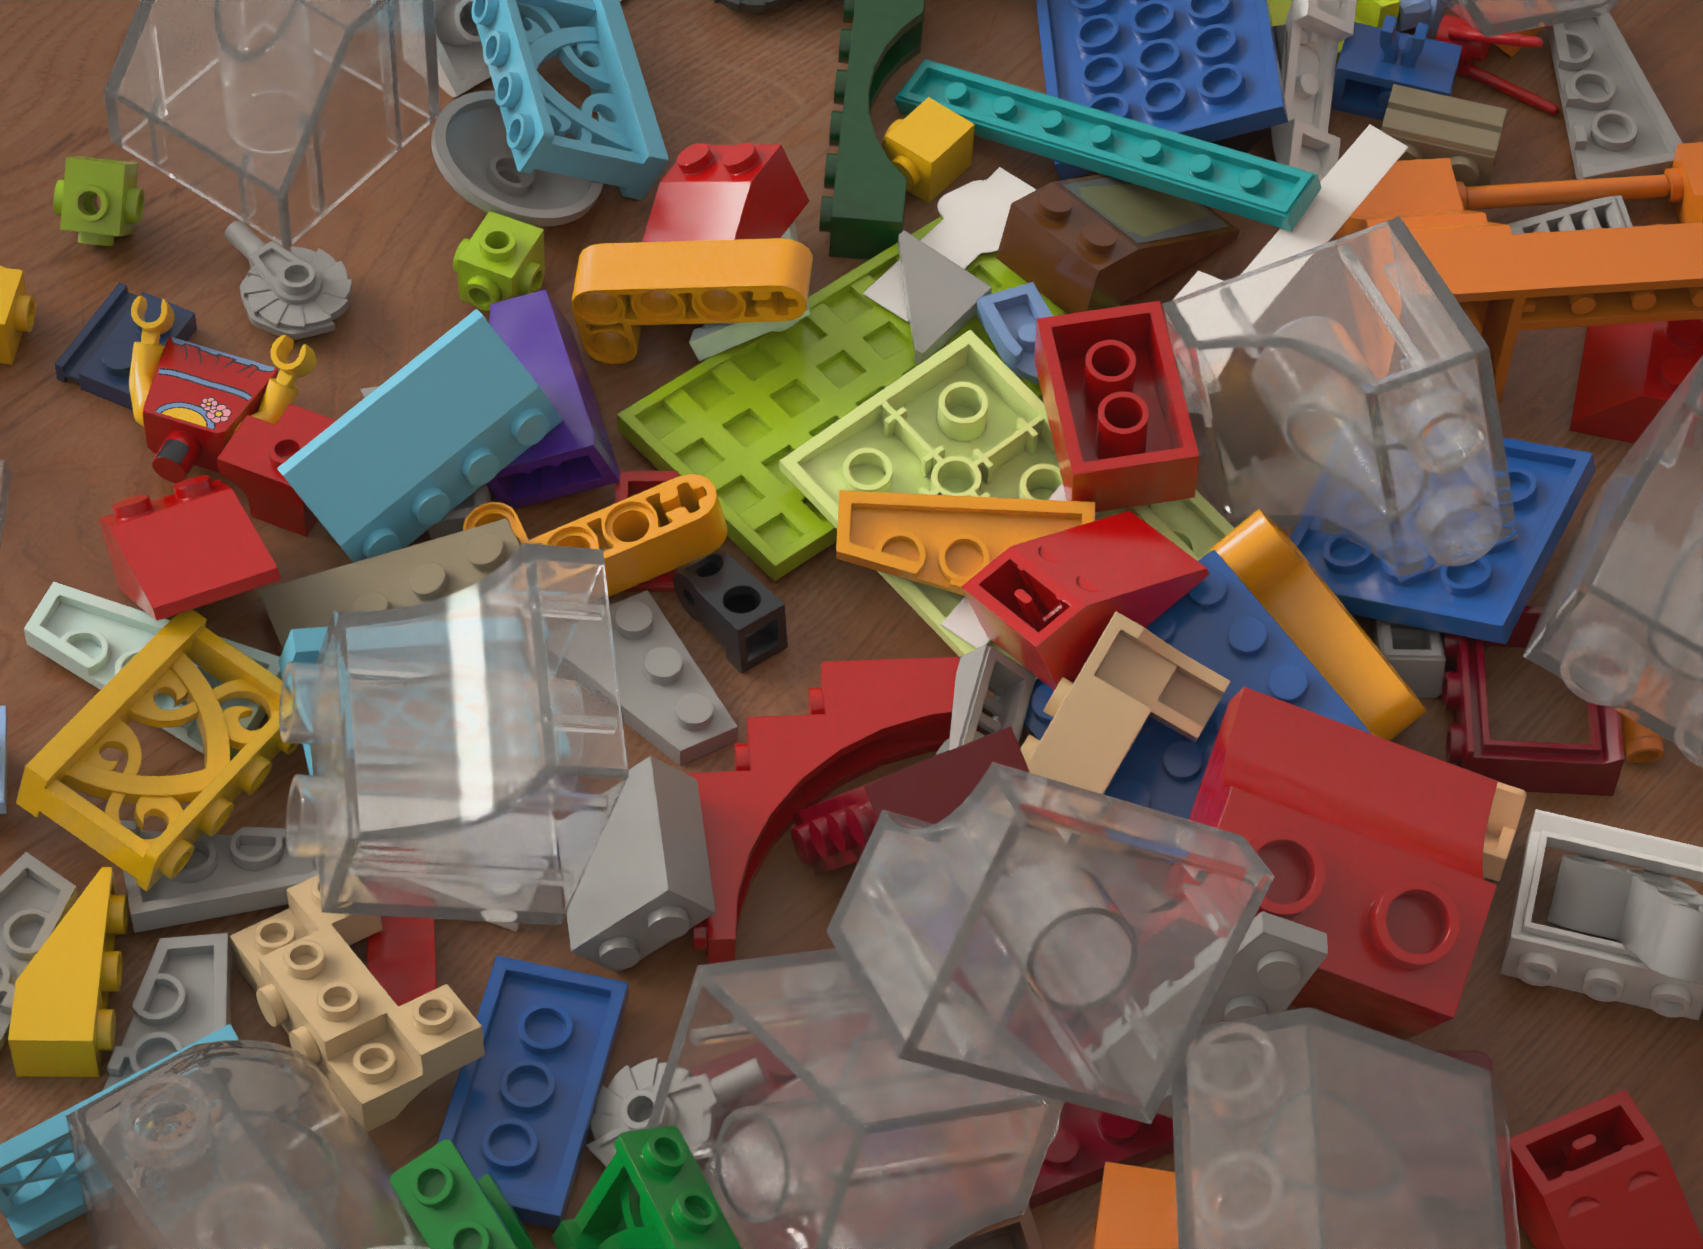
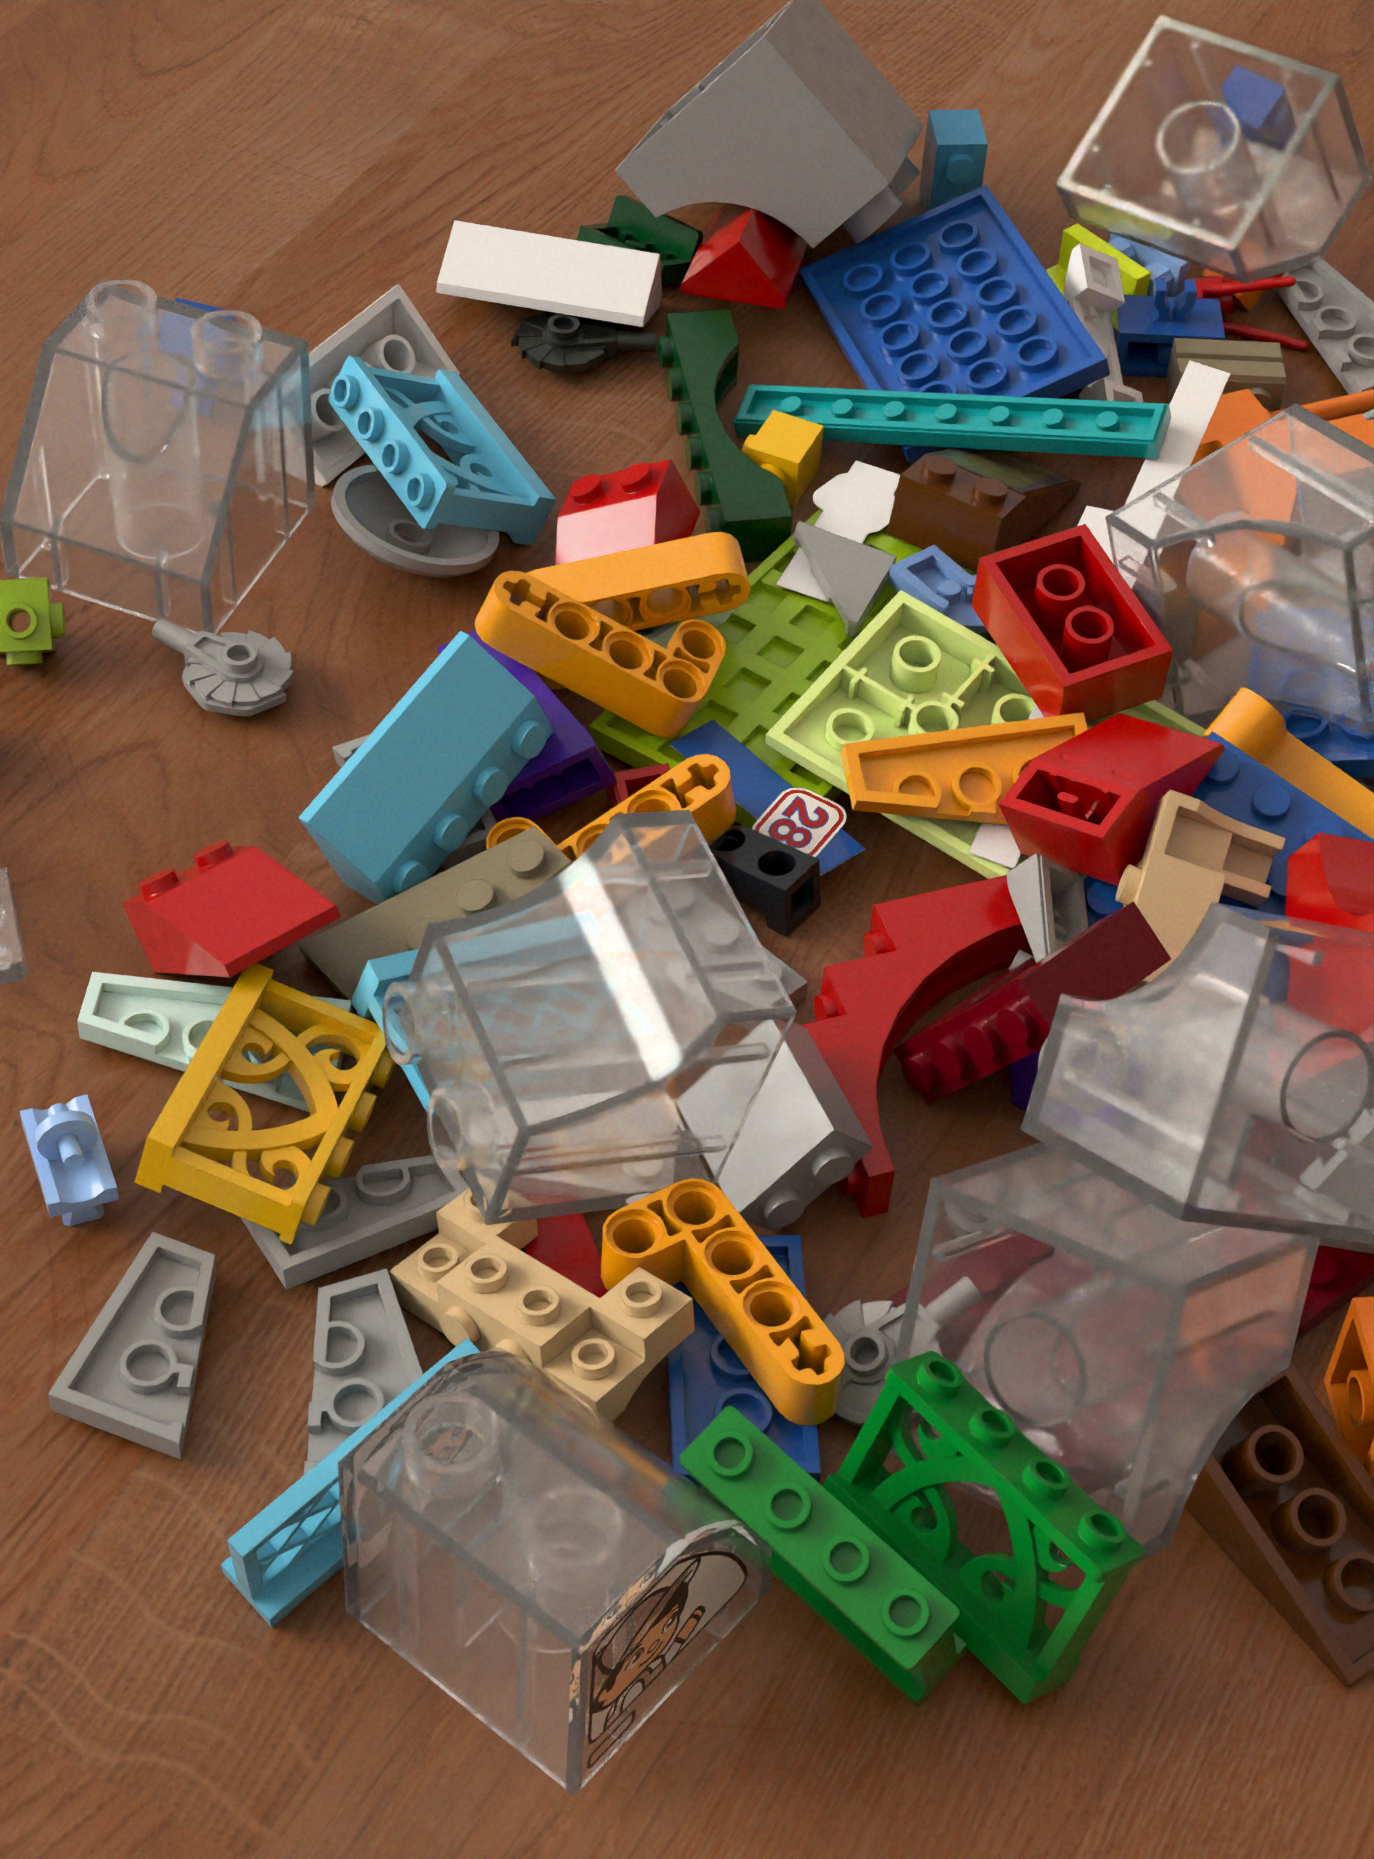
camera: 15 degrees left, 5 degrees down
yellow slope [8,867,129,1077] -> none
dark blue plate [55,282,197,410] -> none
torso [129,295,317,483] -> none
red brick [217,403,337,537] -> none
lime brick [453,210,545,311] -> none
none -> light orange beam [475,571,726,738]
none -> light orange beam [601,1178,845,1426]
none -> blue sticker [670,720,865,876]

